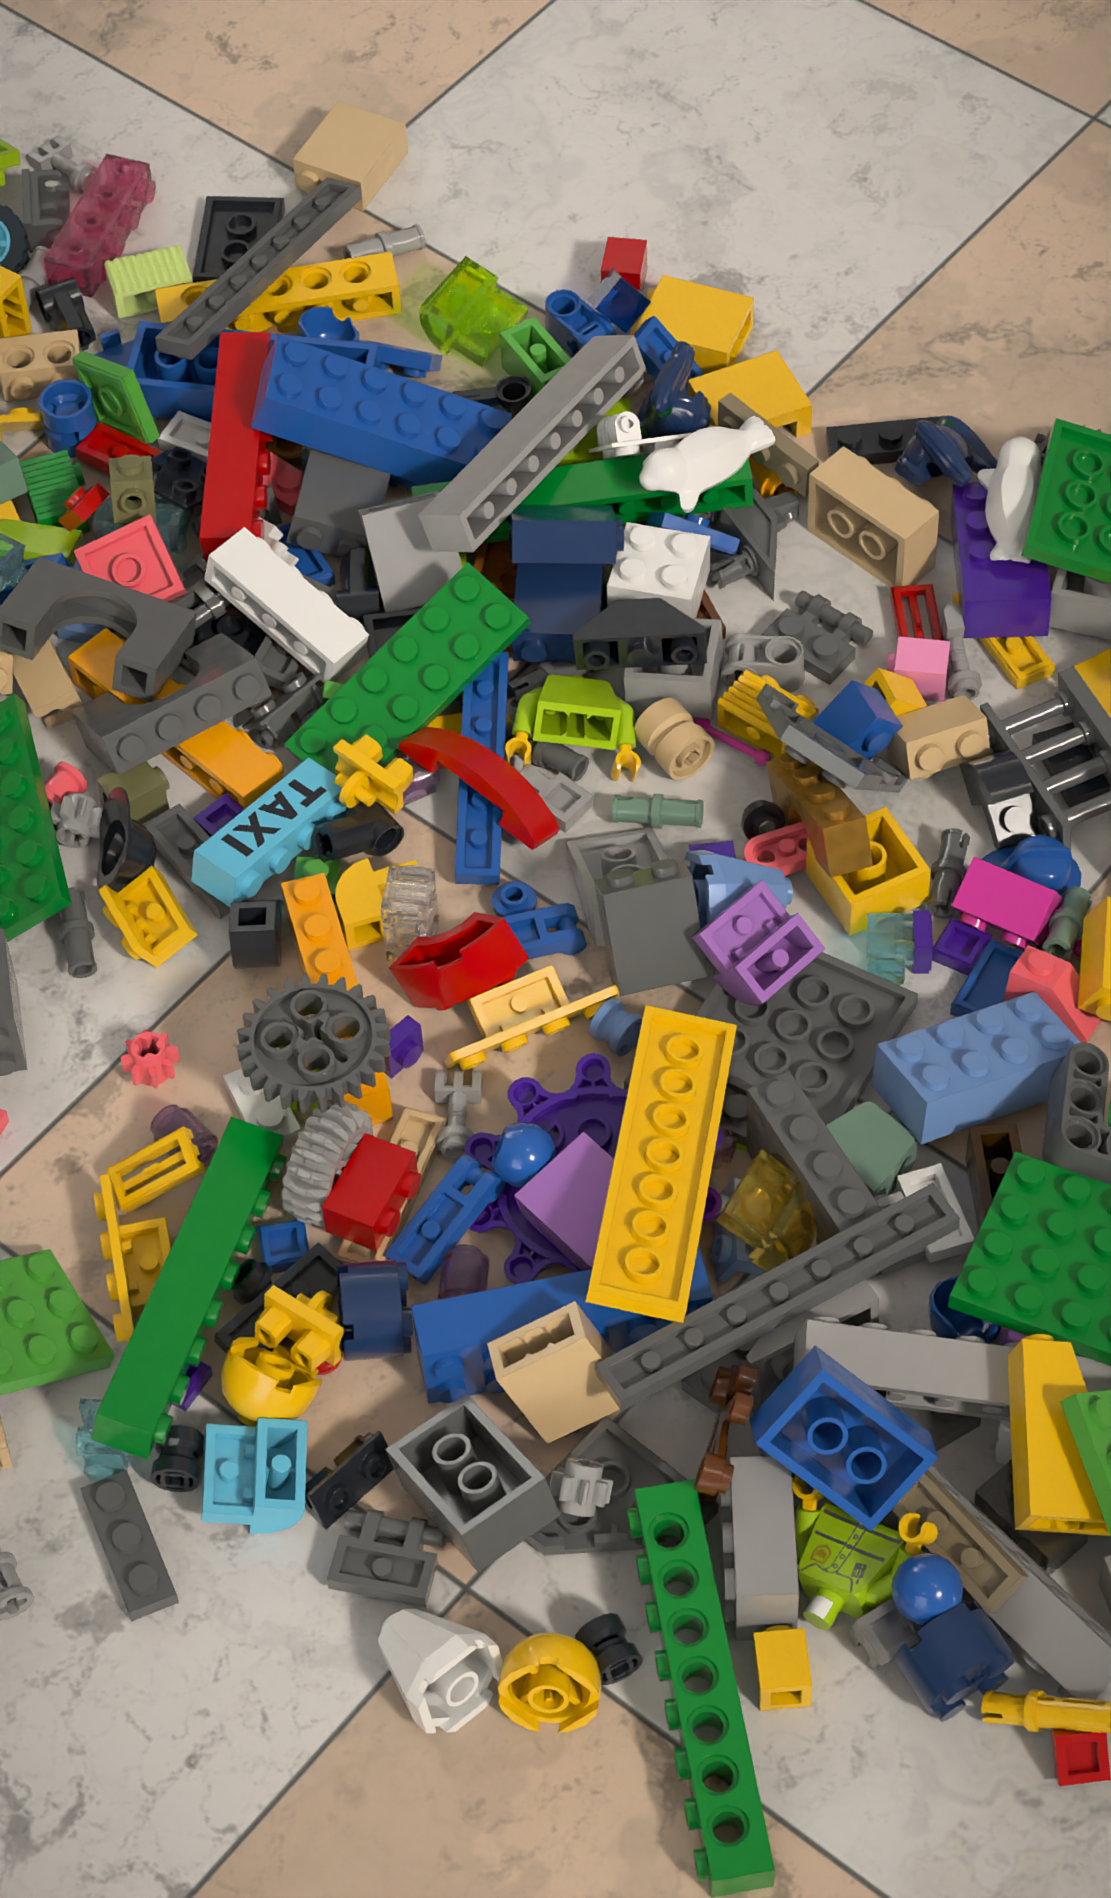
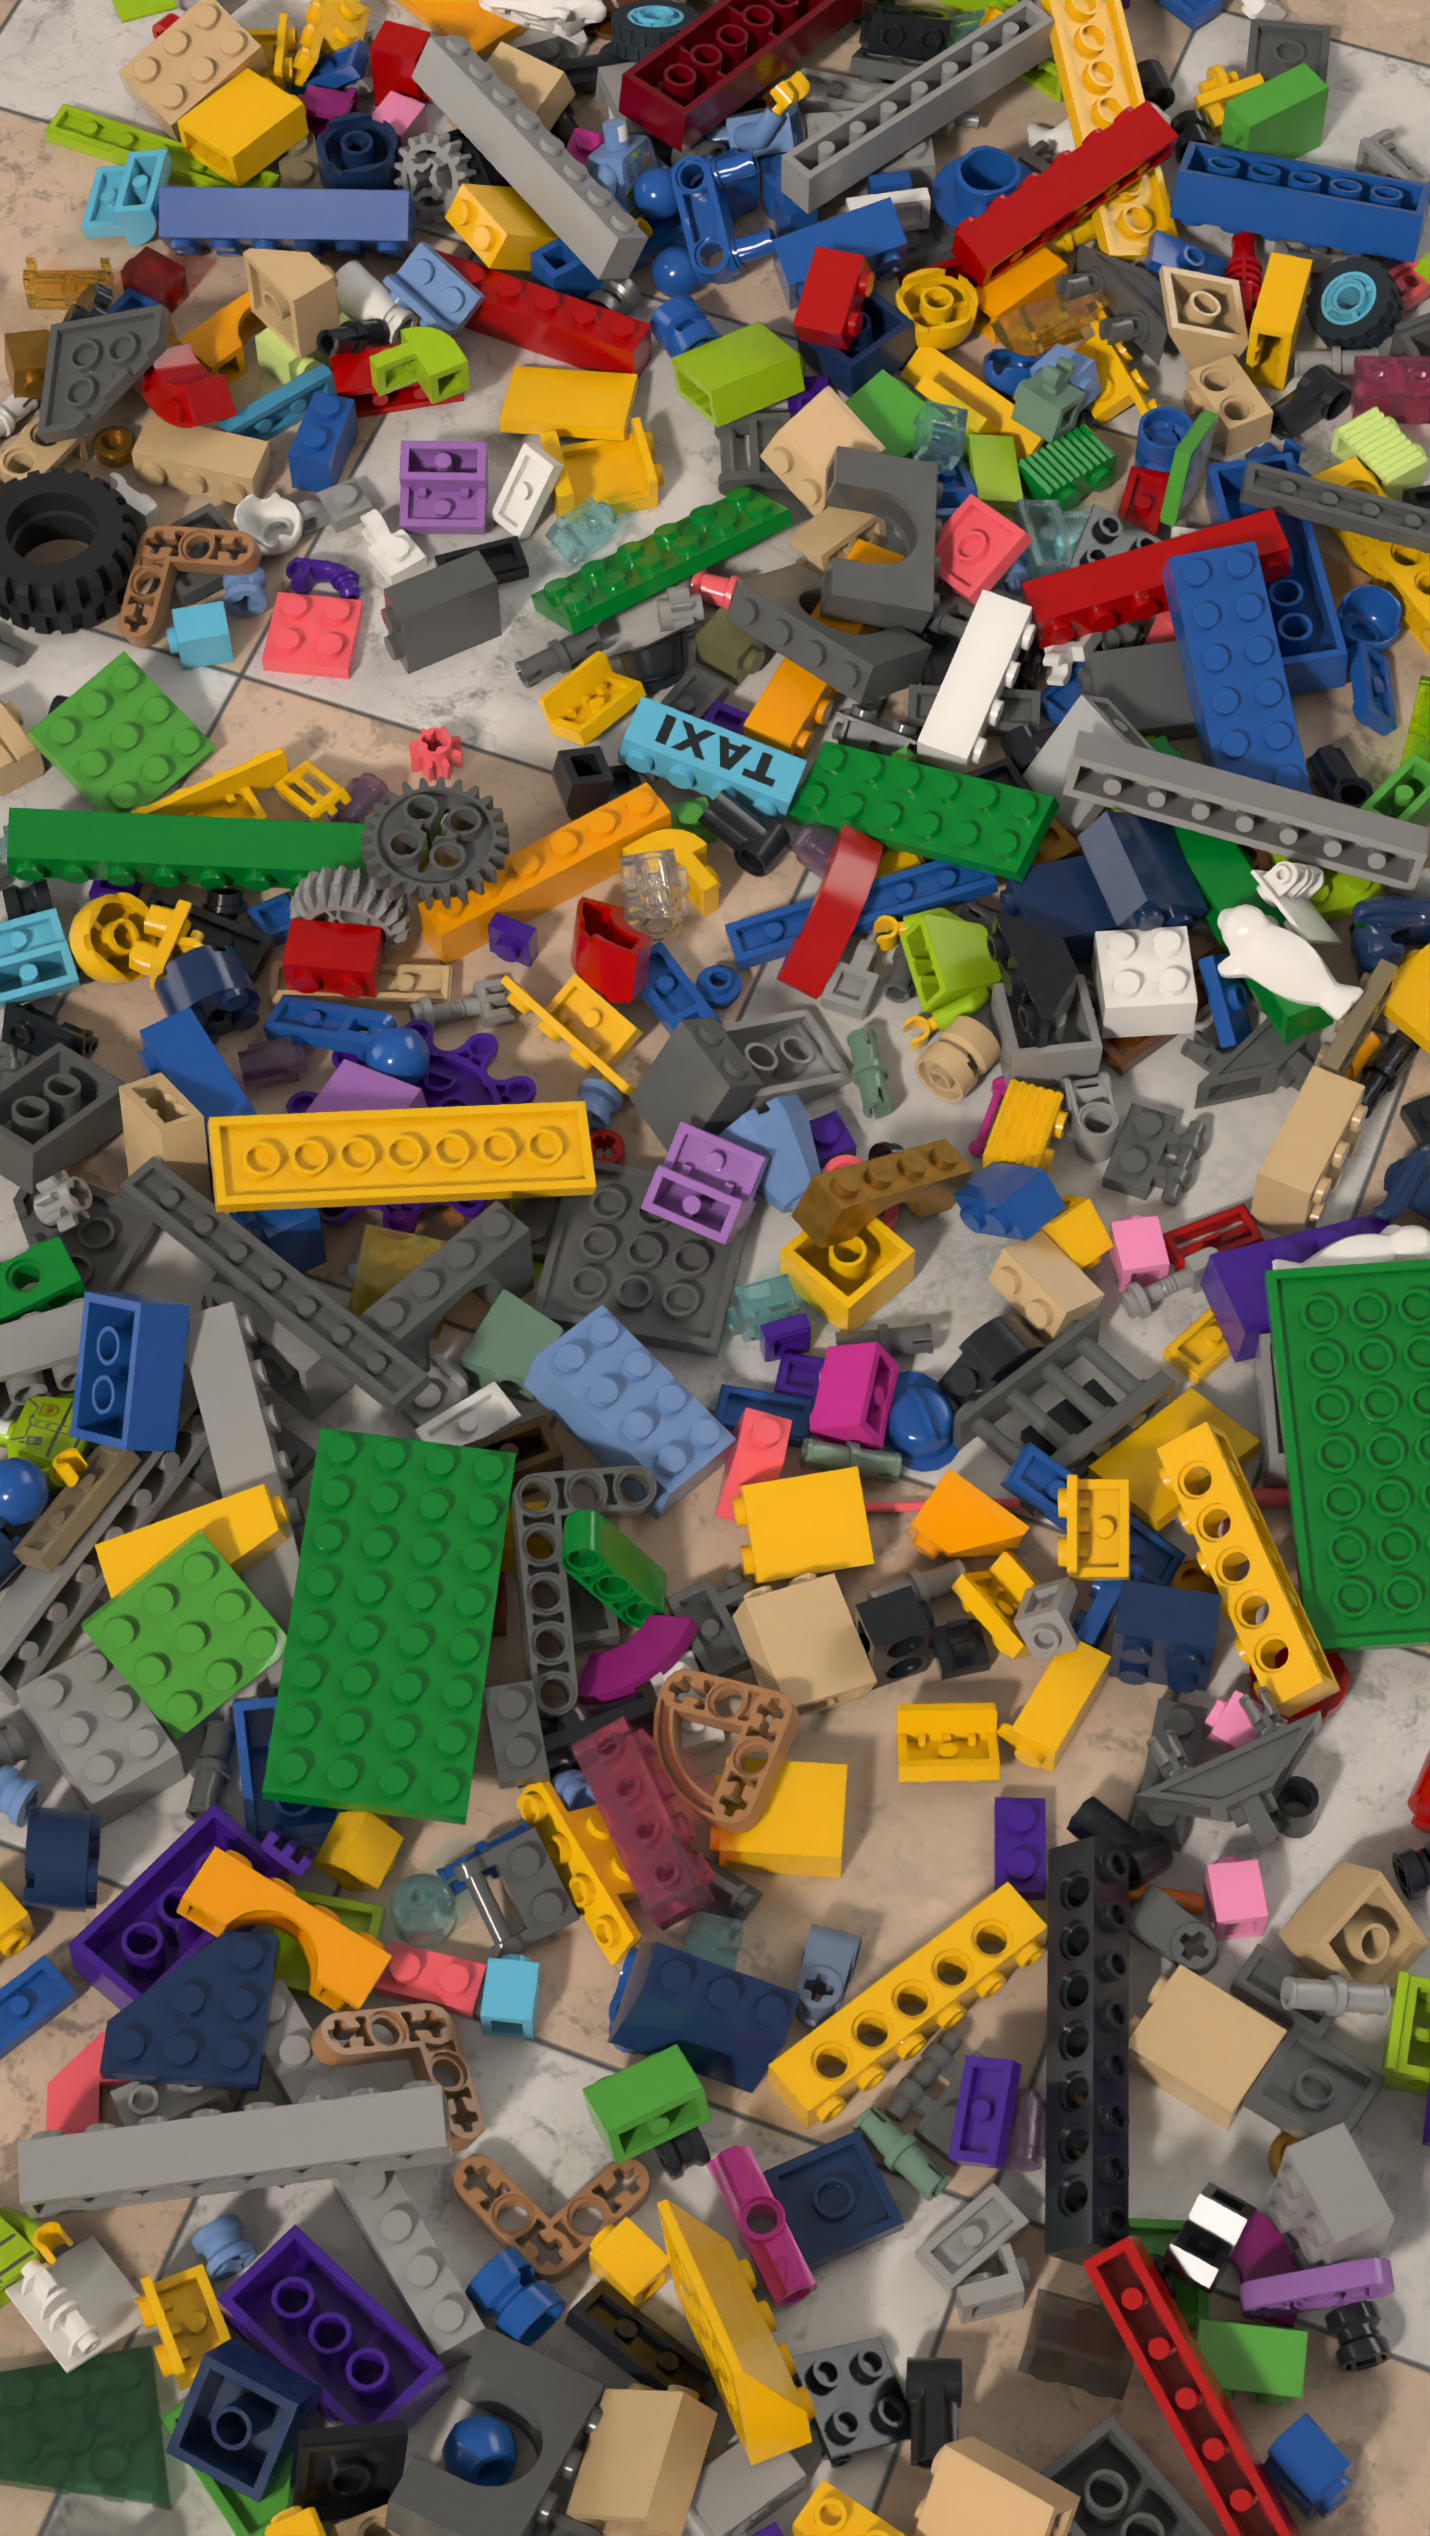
camera: 70 degrees right, 5 degrees up
red plate [58,482,110,532] -> none
olive brick [109,454,156,524] -> none
yellow hips [333,734,413,814] -> none
reddish brown plant [694,1363,758,1503] -> none
dark grey wing [756,683,908,792] -> none

